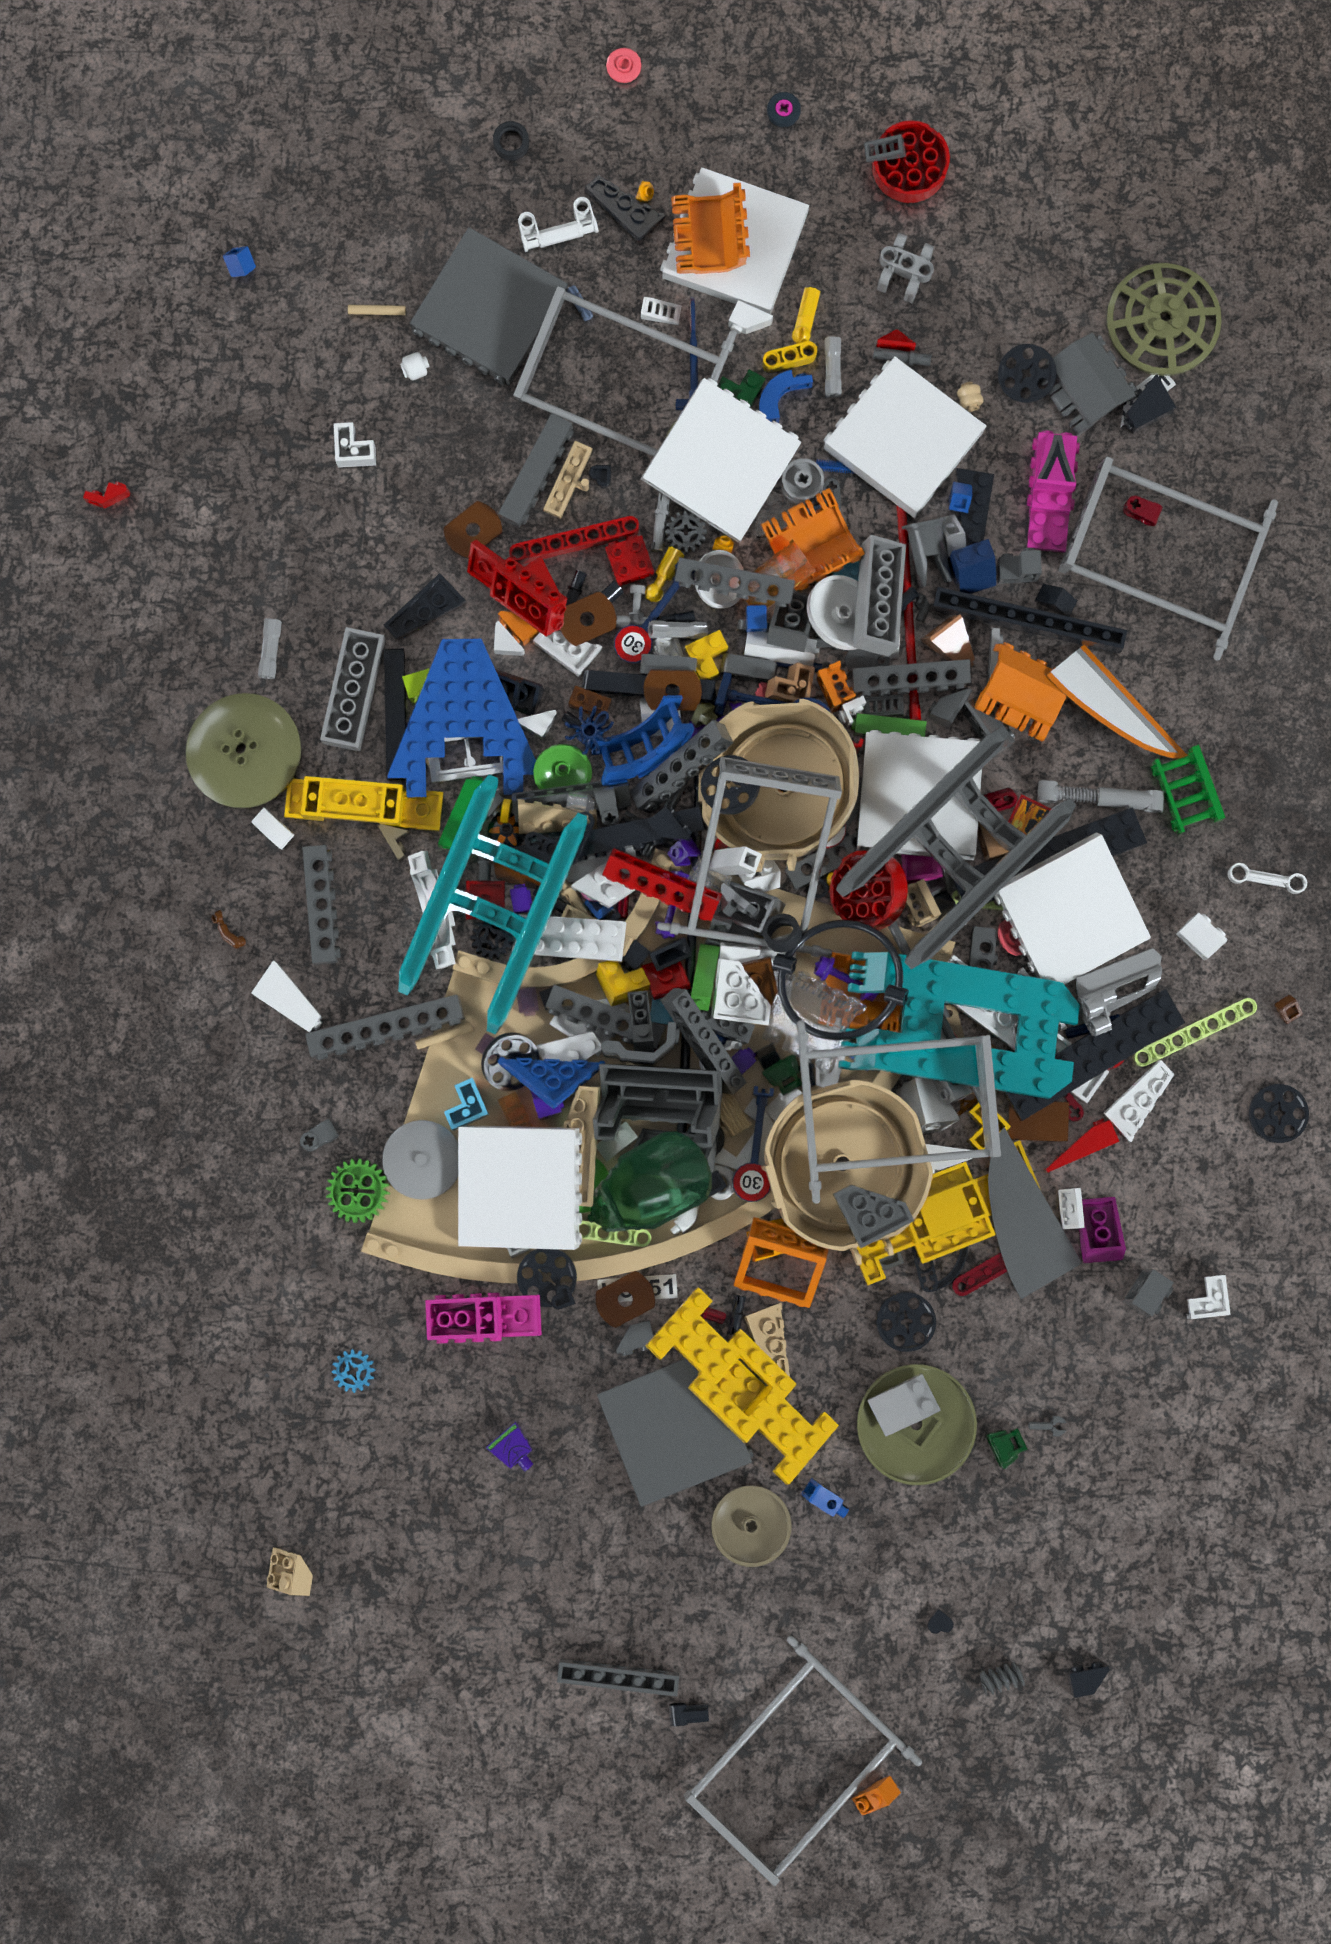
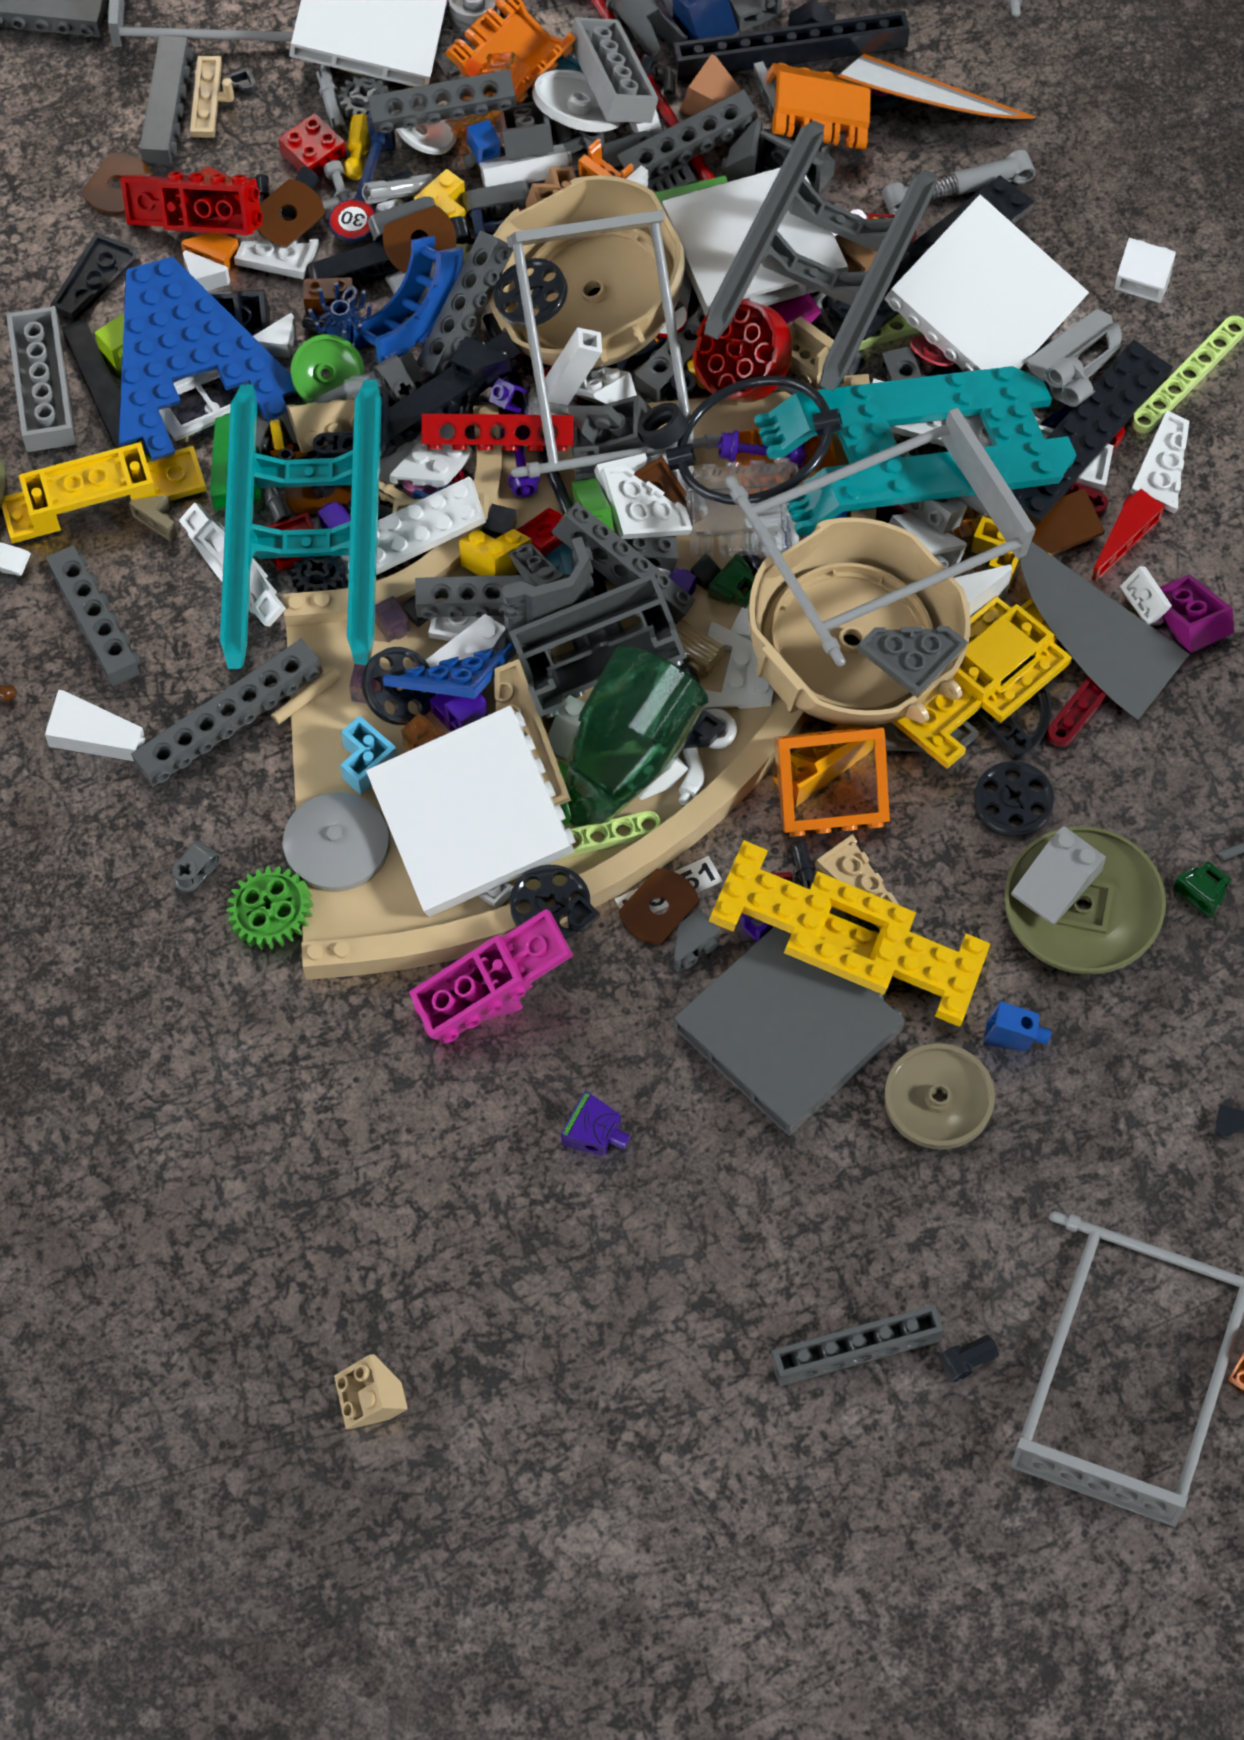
camera: 20 degrees left, 20 degrees down
dark azure gear [332,1349,376,1393] -> none
red beam [509,516,639,565] -> none
black slope [649,937,693,971] -> none
piece [732,1086,774,1202] -> none
green fence [1151,745,1226,835] -> none
white piece [1228,863,1307,894] -> none

